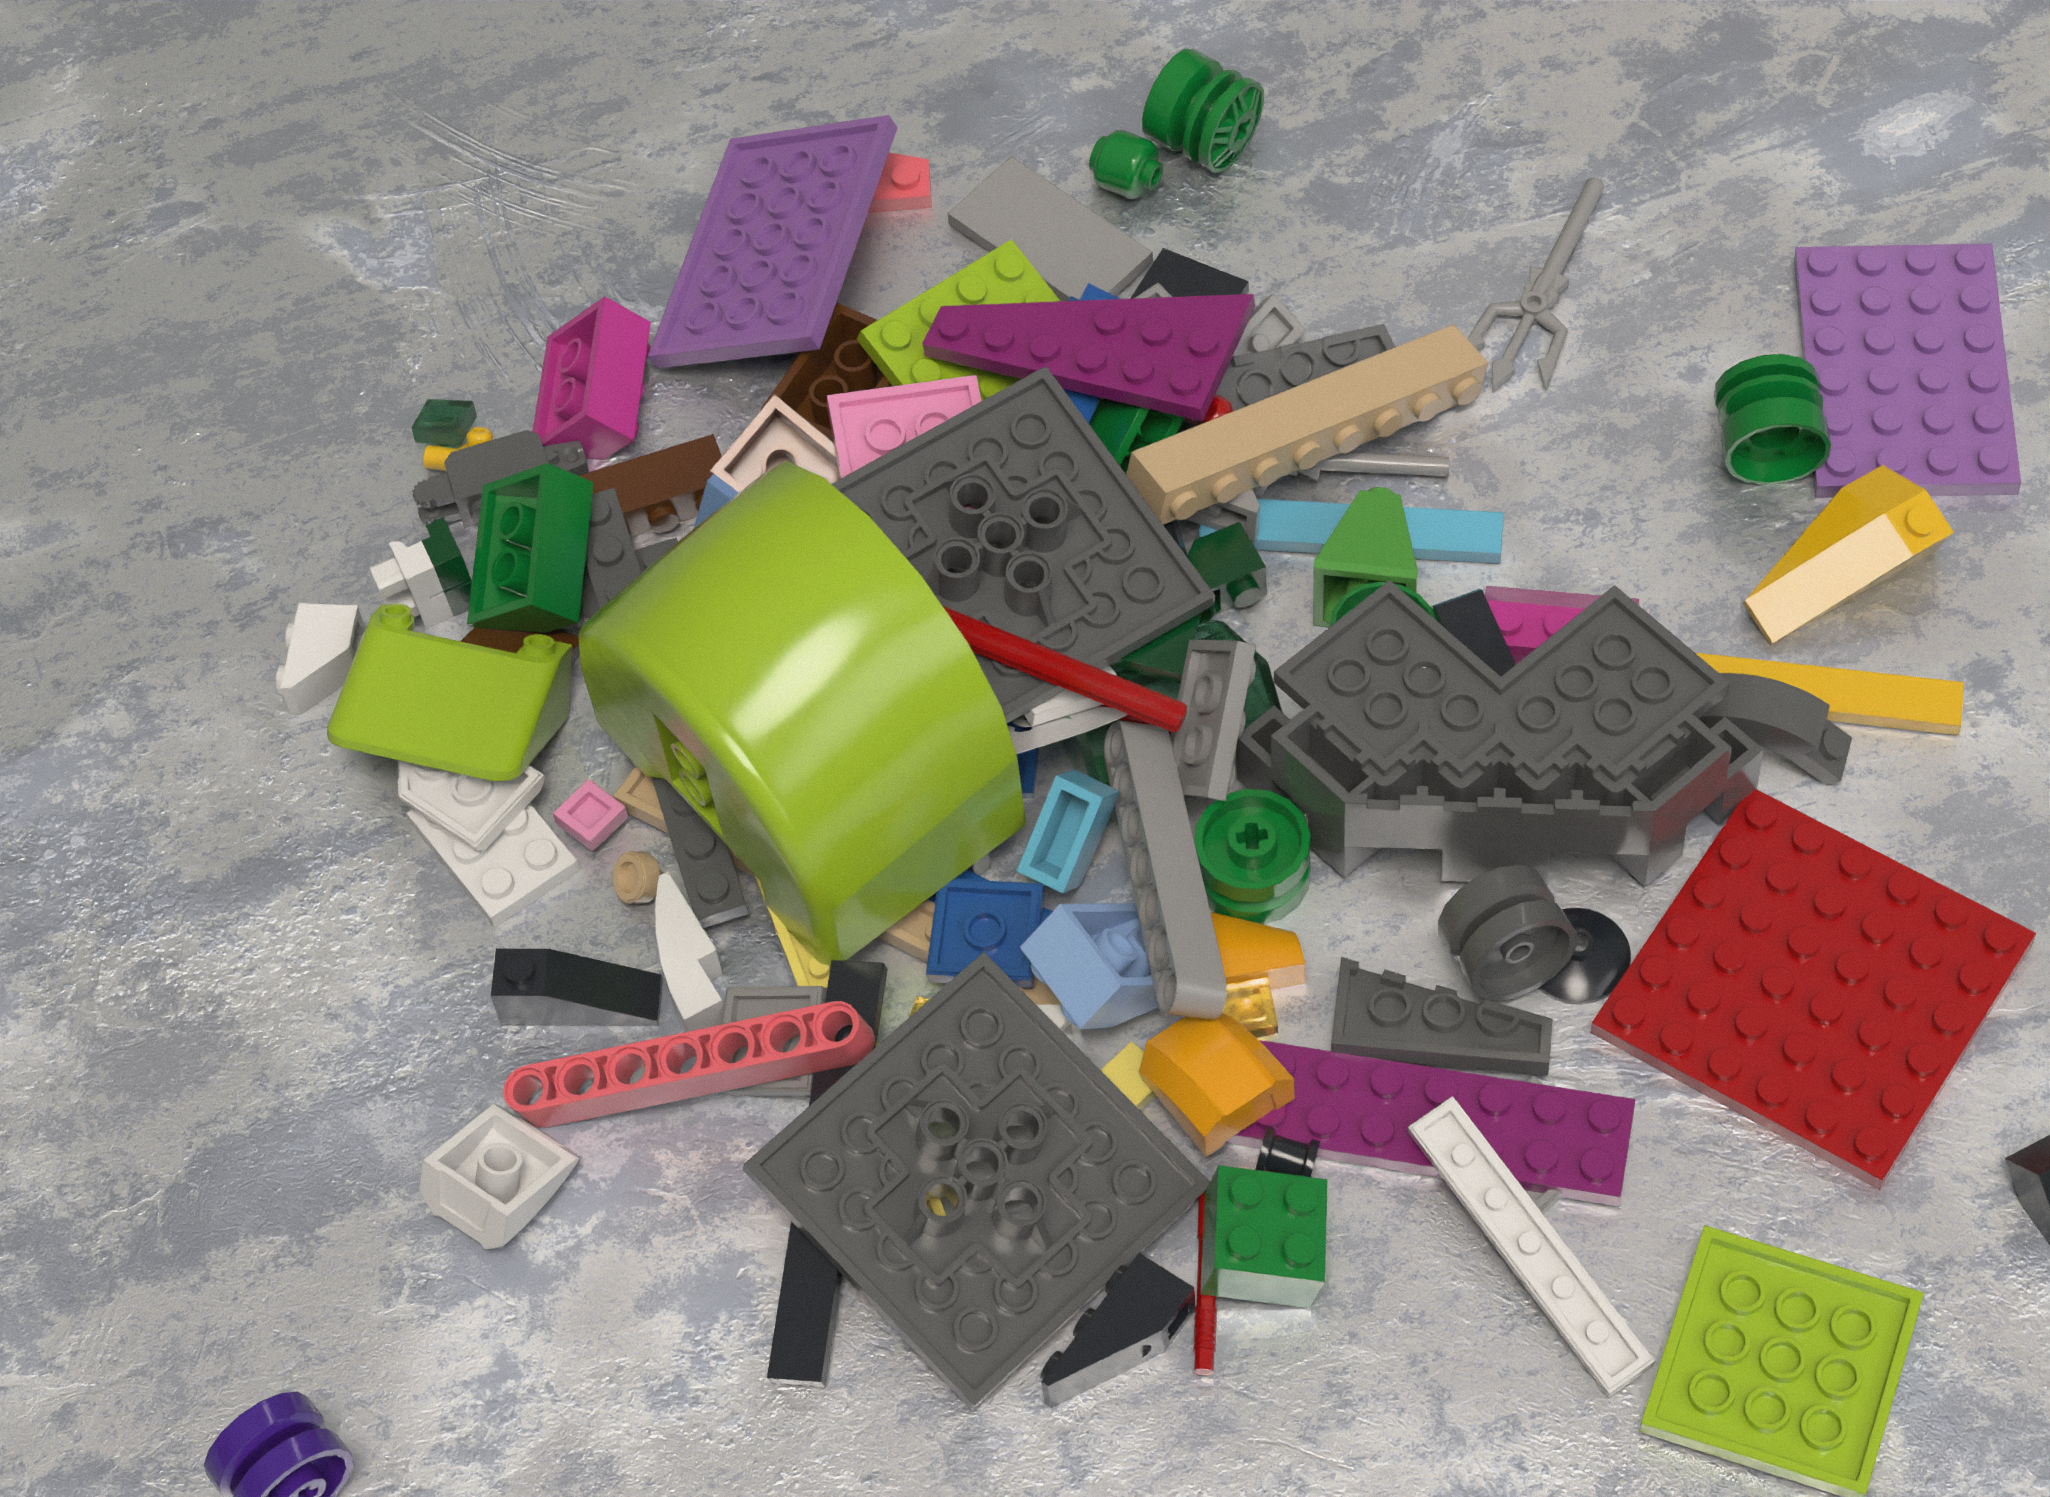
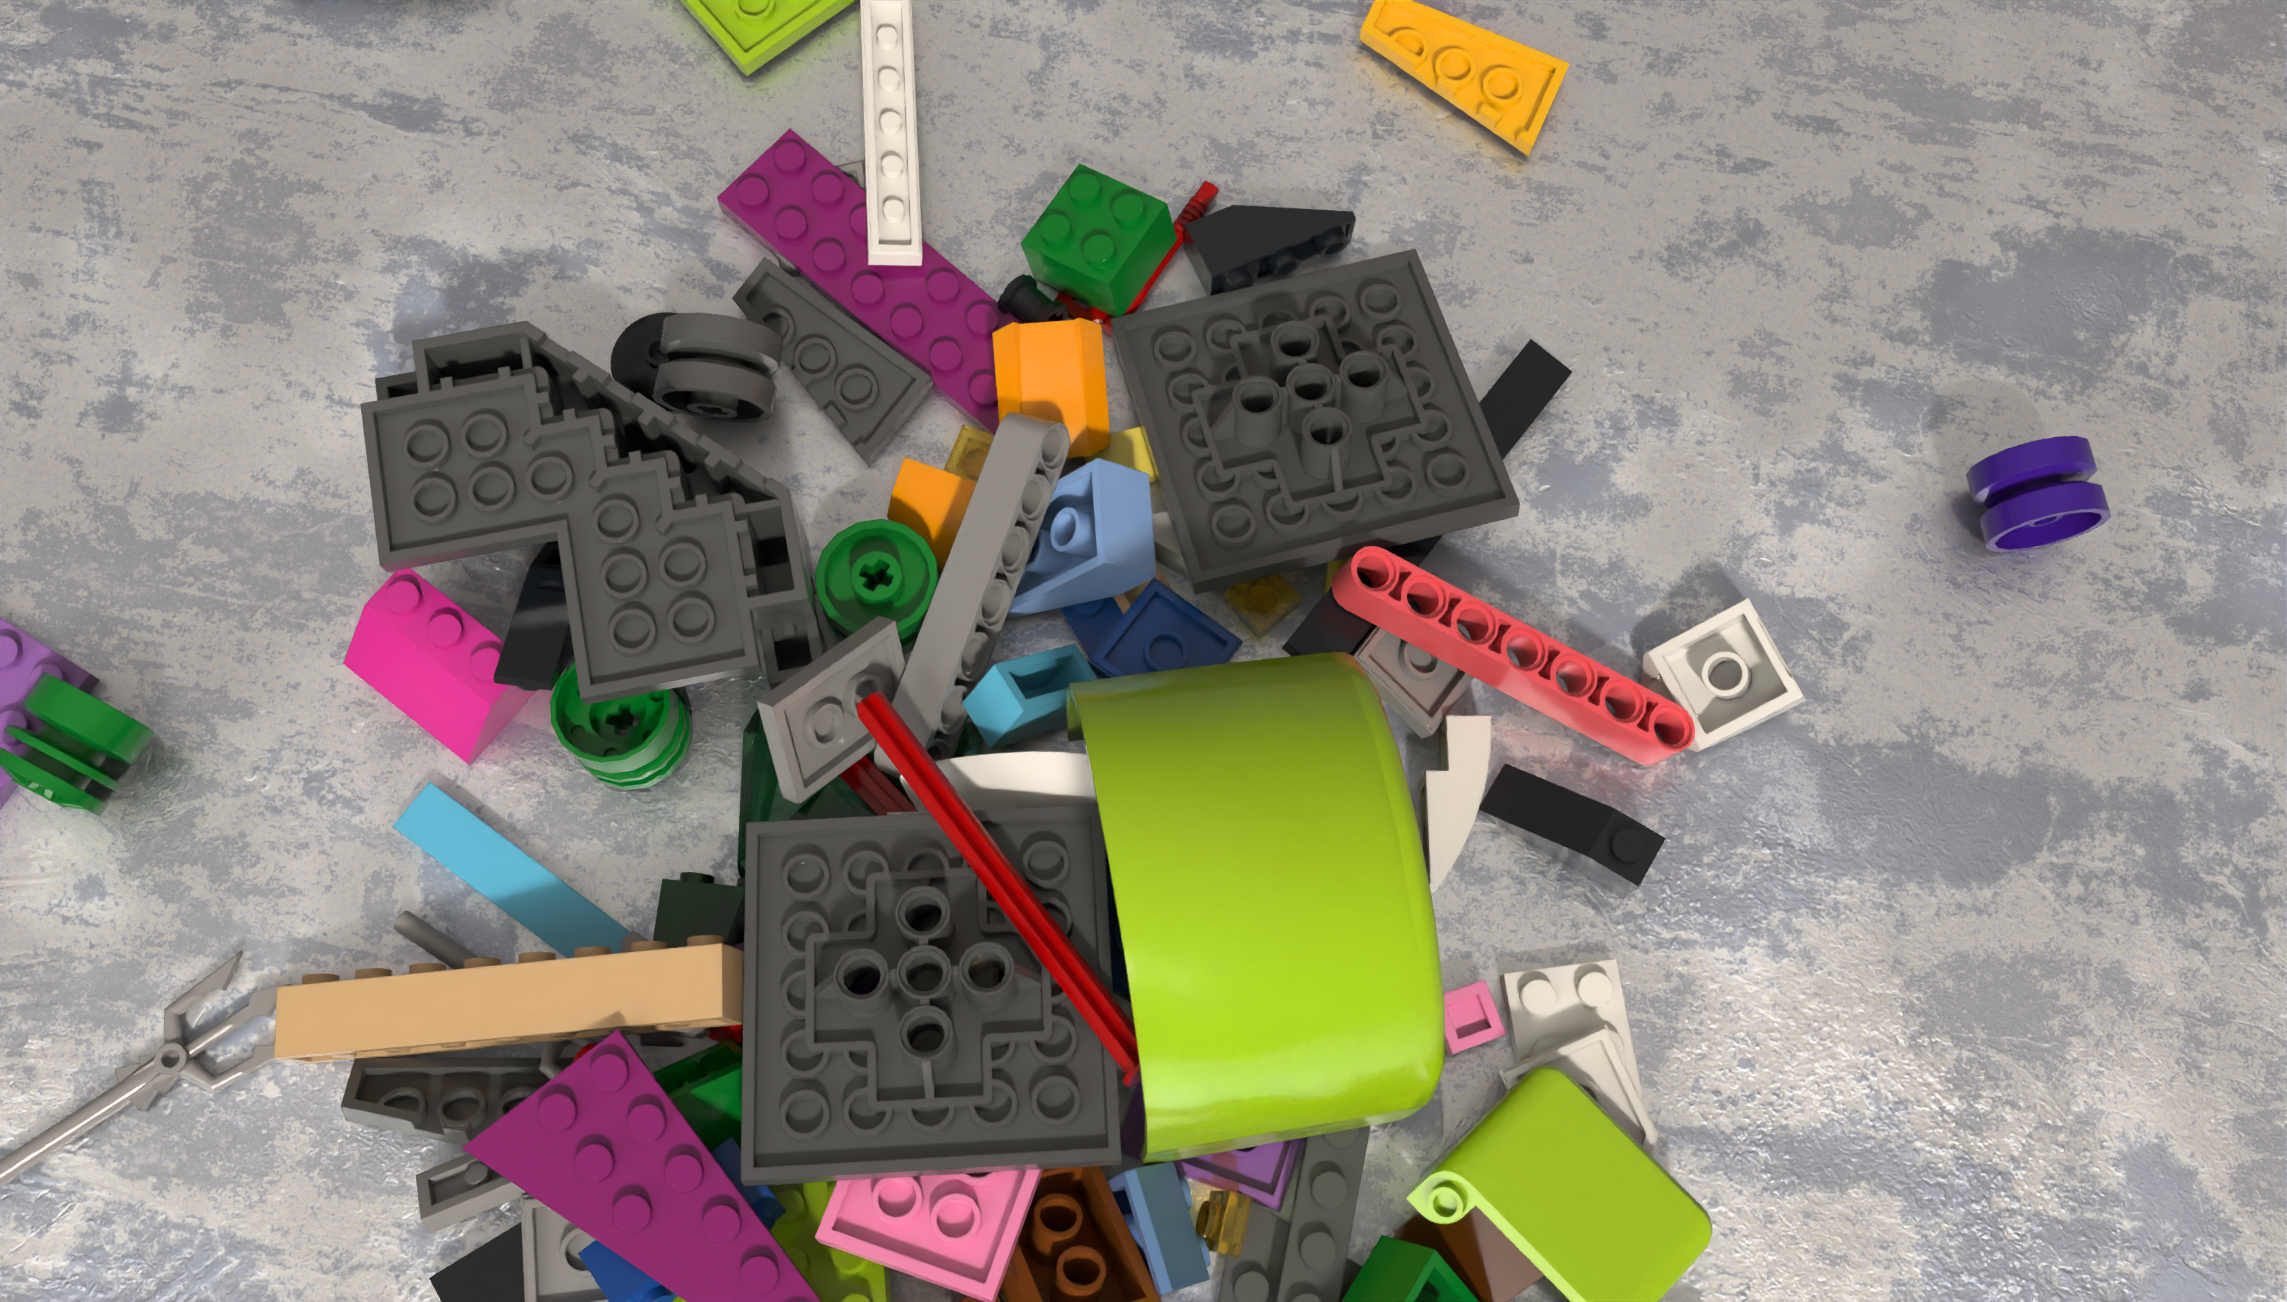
camera: 160 degrees left, 15 degrees up
tan tile [612,851,663,904] -> none
bright green slope [1313,487,1418,628] -> none
red plate [1590,789,2036,1190] -> none
yellow tile [1696,653,1964,735] -> none
dark grey arch [1699,673,1852,786] -> none
yellow wedge [1743,465,1954,646] -> none

